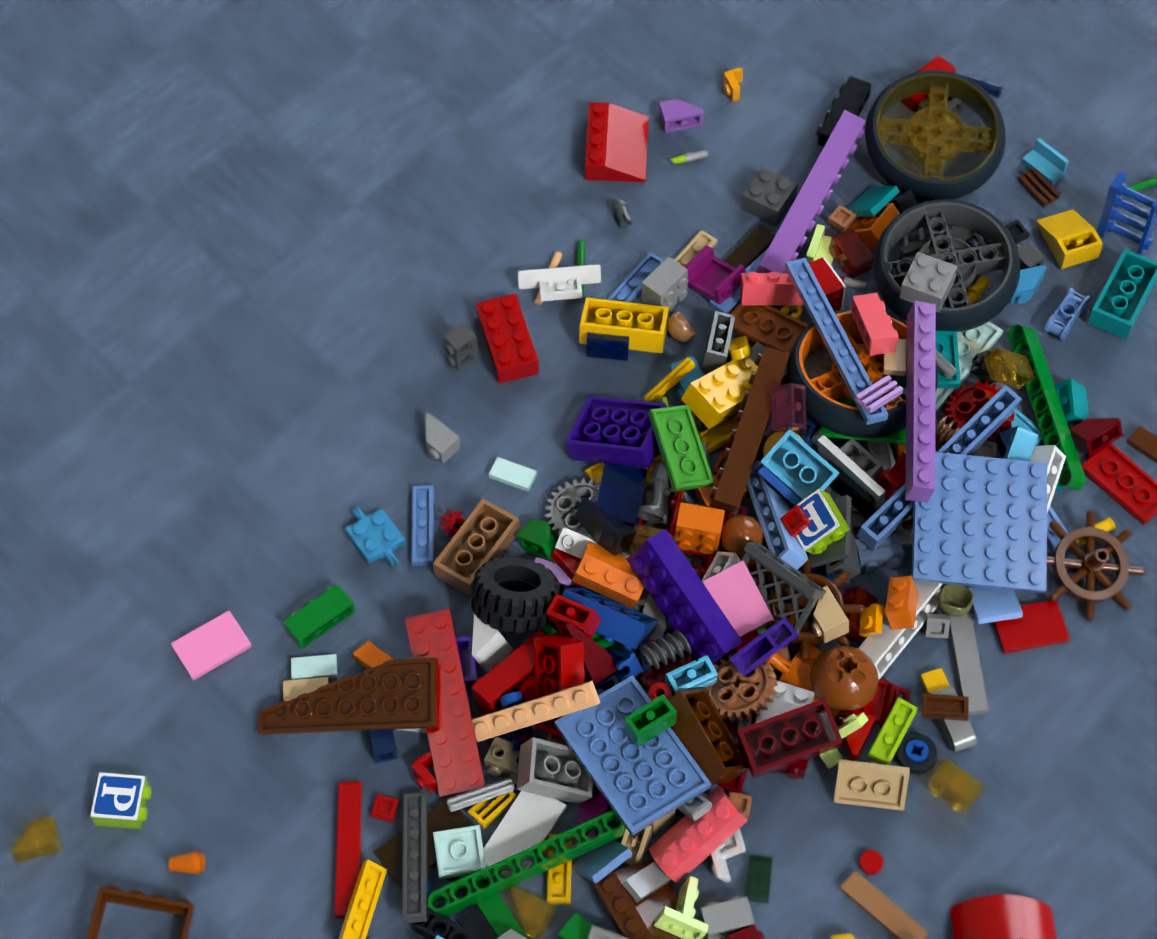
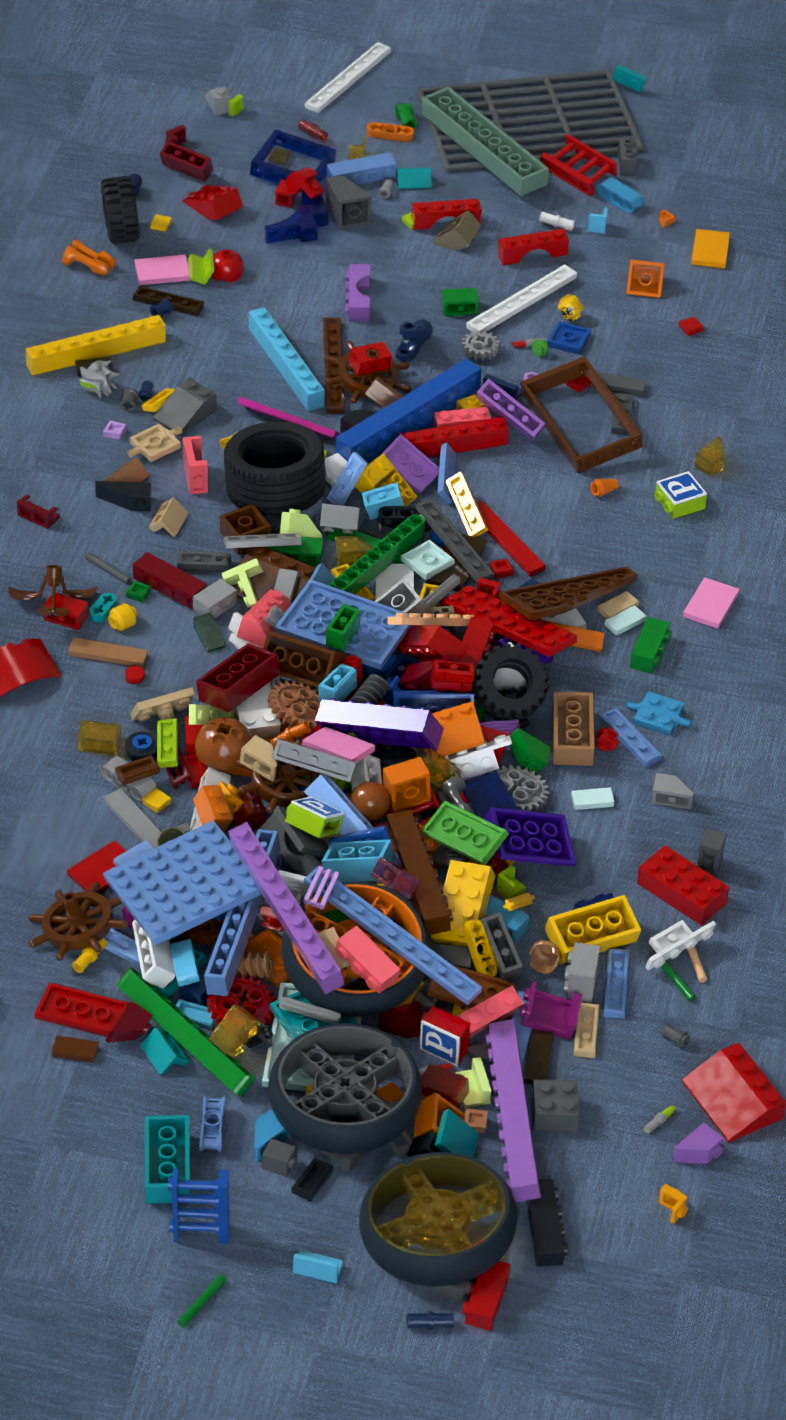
camera: 145 degrees right, 15 degrees down
blue tile [500,692,524,708] -> none
black slope [575,497,636,555] -> none
dark purple slope [729,617,799,677] -> none
red tile [780,505,811,537] -> none
light grey brick [900,252,958,313] -> none
reddish brown tile [1018,167,1060,208] -> none
yellow slope [1035,209,1103,269] -> none

